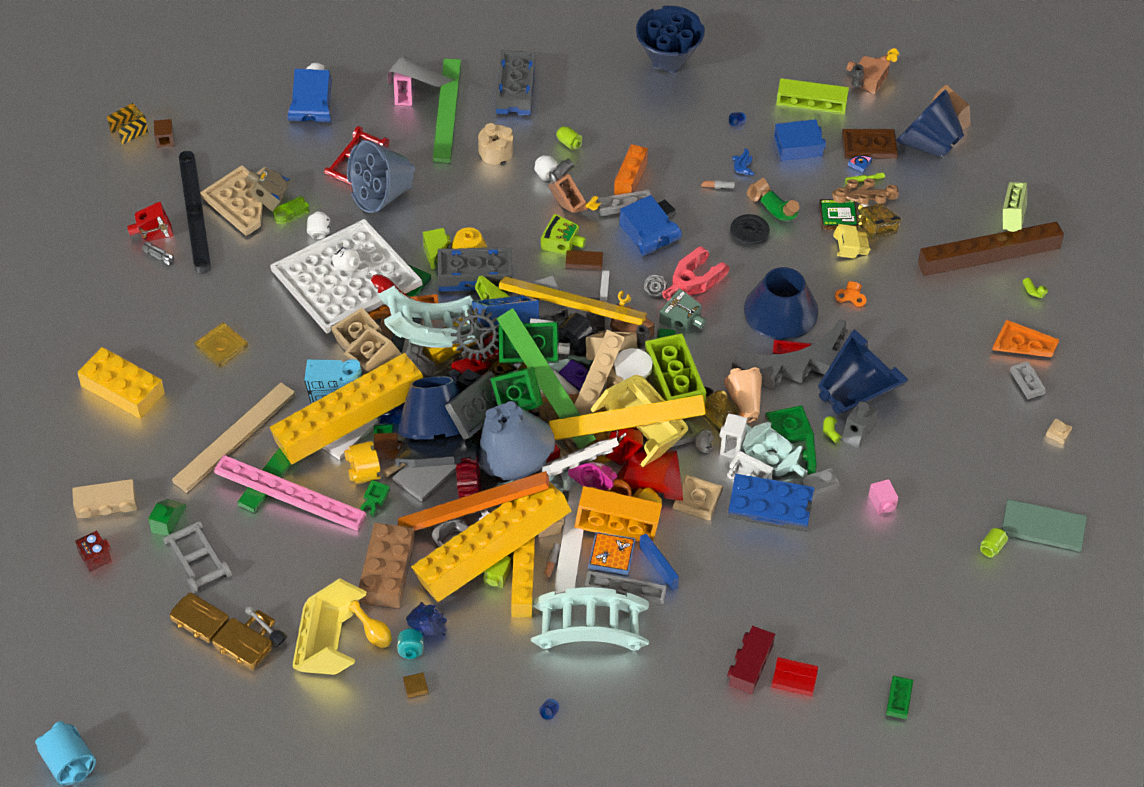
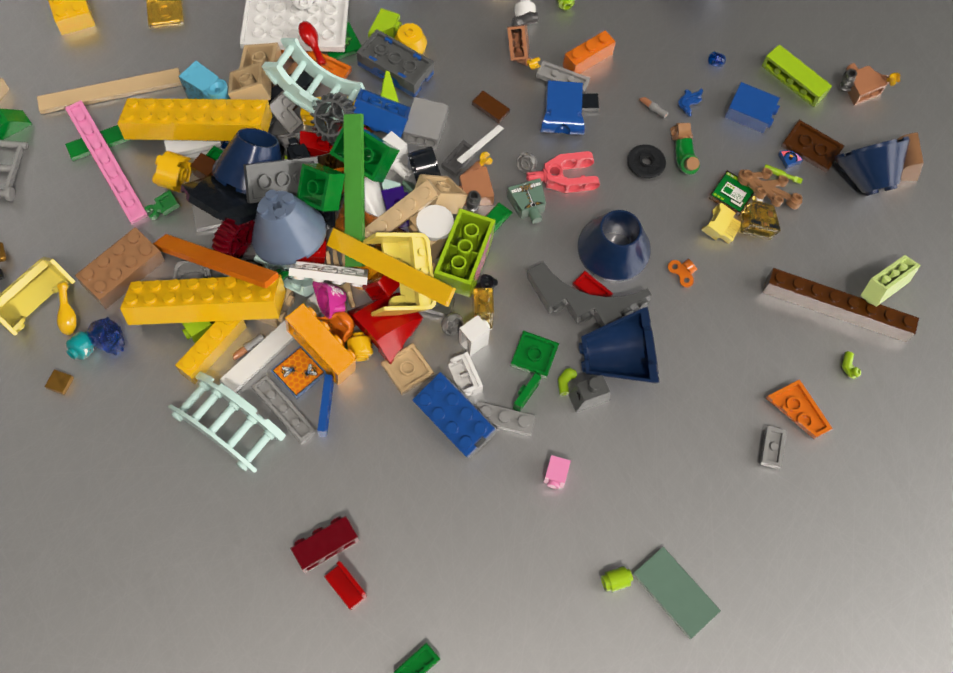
camera: 30 degrees right, 15 degrees up
yellow tile [499,276,647,325] -> none
clear blue piece [539,699,559,720] -> none
lime torso [541,214,586,254] -> none
light nougat cone [724,367,762,423] -> none
light aqua plate [742,422,808,477] -> none
tan plate [1046,418,1073,444] -> none

